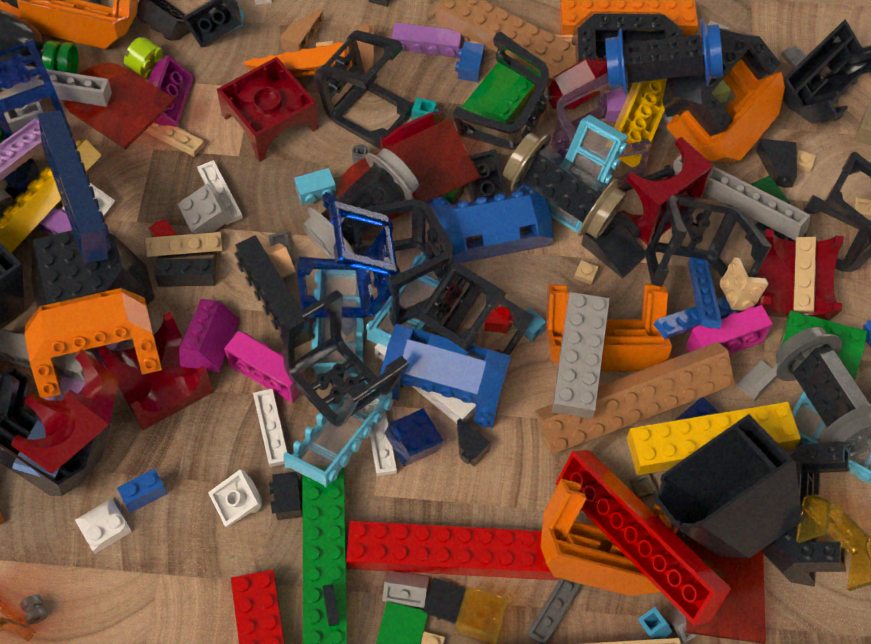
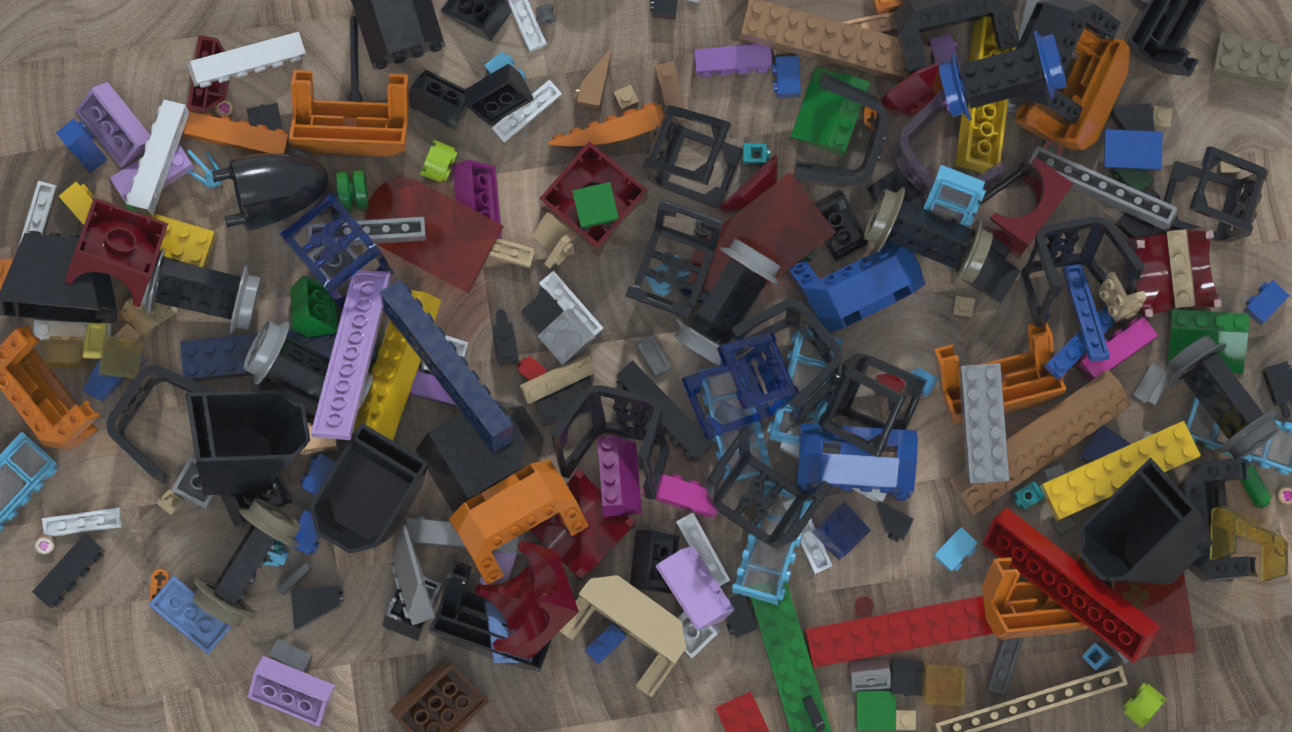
camera: 15 degrees left, 20 degrees up
white slope [75,498,132,554] -> none
light nougat slope [265,243,296,279] -> none
none -> white plate [492,80,562,143]
none -> black hinge [493,309,519,366]
none -> black piece [521,289,564,333]
none -> tan bracket [533,211,578,268]
none -> black windscreen [551,385,670,500]
none -> tan wedge [559,575,686,698]
none -> green tile [573,182,619,229]
none -> black windscreen [625,199,724,319]
none -> black slope [630,530,680,594]
none -> lavender slope [656,546,735,631]
none -> clear red plate [854,596,874,616]
none -> medium azure brick [933,527,978,572]
none -> teal brick [1013,481,1045,511]
none -> blue tile [1104,129,1163,171]
none -> green brick [1239,465,1272,509]

